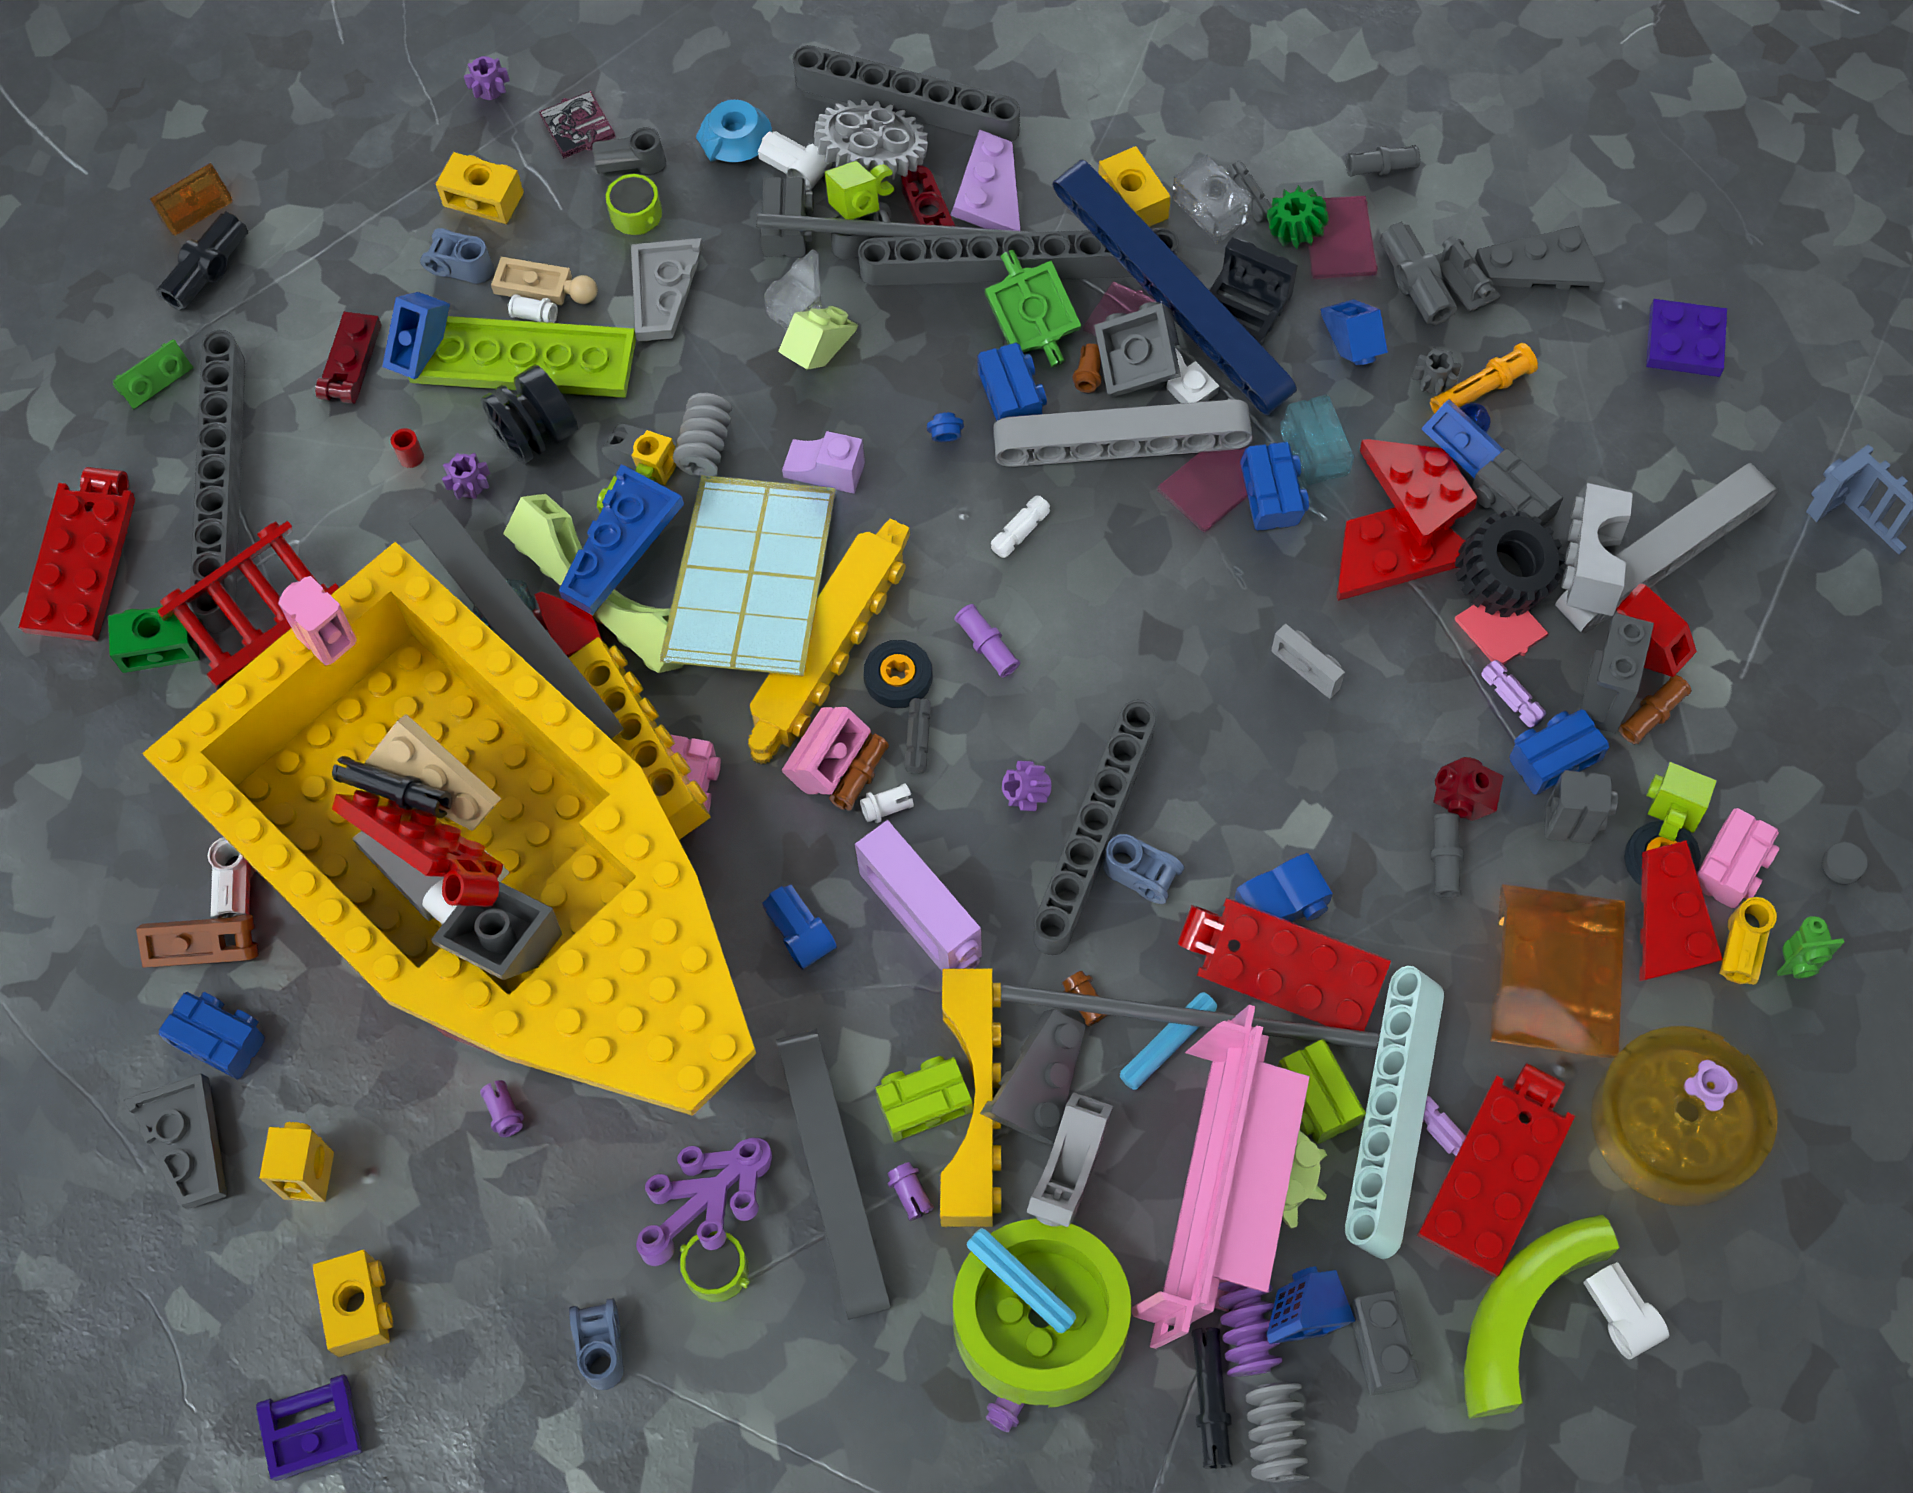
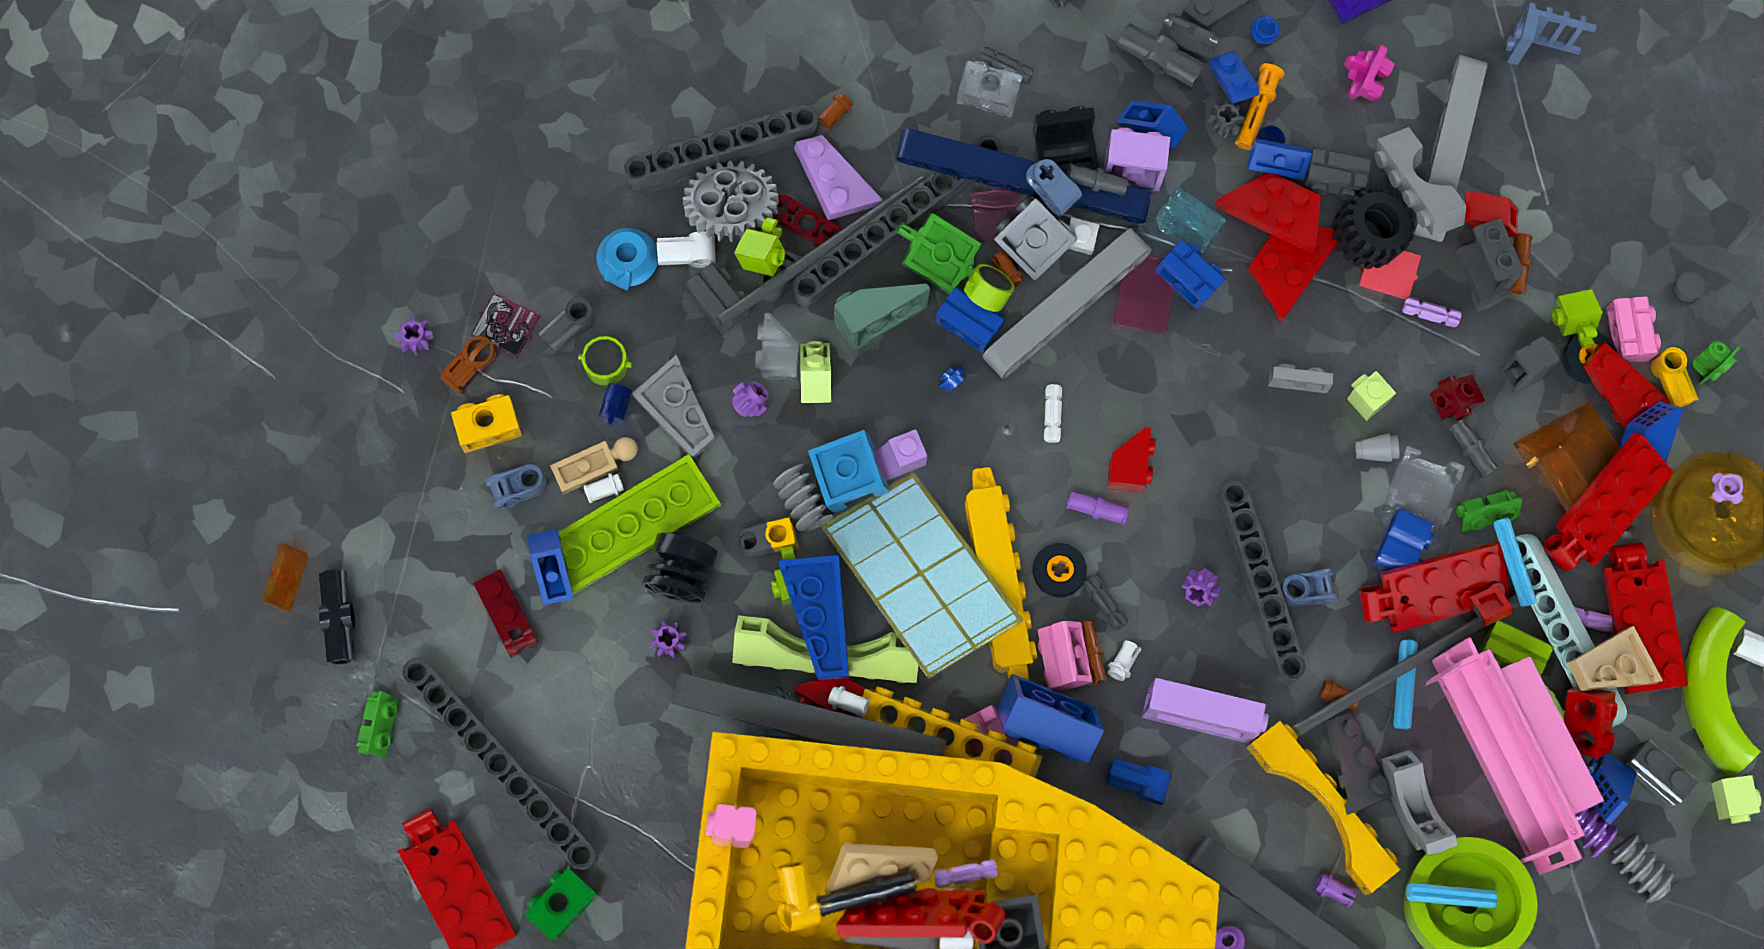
camera: 45 degrees left, 10 degrees up
red fence [157,521,339,689] -> none
red hinge [390,428,424,468] -> none
lime brick [875,1056,973,1143] -> none
yellow brick [1098,146,1171,227] -> none
black pin [1191,1327,1232,1469] -> none
green gear [1267,185,1329,249] -> none
clear pink piece [1308,196,1378,279] -> none
blue brick [1509,709,1609,795] -> none
none -> dark orange piece [440,336,496,395]
none -> clear blue piece [599,383,632,425]
none -> medium lavender gear [732,380,769,418]
none -> yellow piece [776,862,821,932]
none -> dark azure panel [808,430,890,513]
none -> dark orange pin [818,93,853,130]
none -> white pin [828,686,870,718]
none -> sand green slope [834,283,930,352]
none -> lavender axle [934,859,998,888]
none -> lime piece [964,264,1015,312]
none -> blue brick [997,674,1104,763]
none -> sand blue piece [1026,159,1082,216]
none -> dark grey pin [1067,163,1128,196]
none -> lavender brick [1103,128,1170,191]
none -> red slope [1107,427,1156,493]
none -> blue plate [1209,50,1259,104]
none -> blue plate [1251,16,1280,45]
none -> dark pink hips [1344,45,1395,101]
none -> yellowish green brick [1347,371,1396,421]
none -> light grey cone [1355,433,1399,462]
none -> clear panel [1382,446,1465,530]
none -> bright green hinge [1456,490,1522,532]
none -> red plate [1469,585,1513,626]
none -> medium azure axle [1494,518,1536,607]
none -> red hinge [1543,432,1674,571]
none -> red brick [1564,686,1618,758]
none -> tan wing [1567,626,1663,691]
none -> blue slope [1619,401,1684,462]
none -> yellowish green brick [1711,775,1761,824]

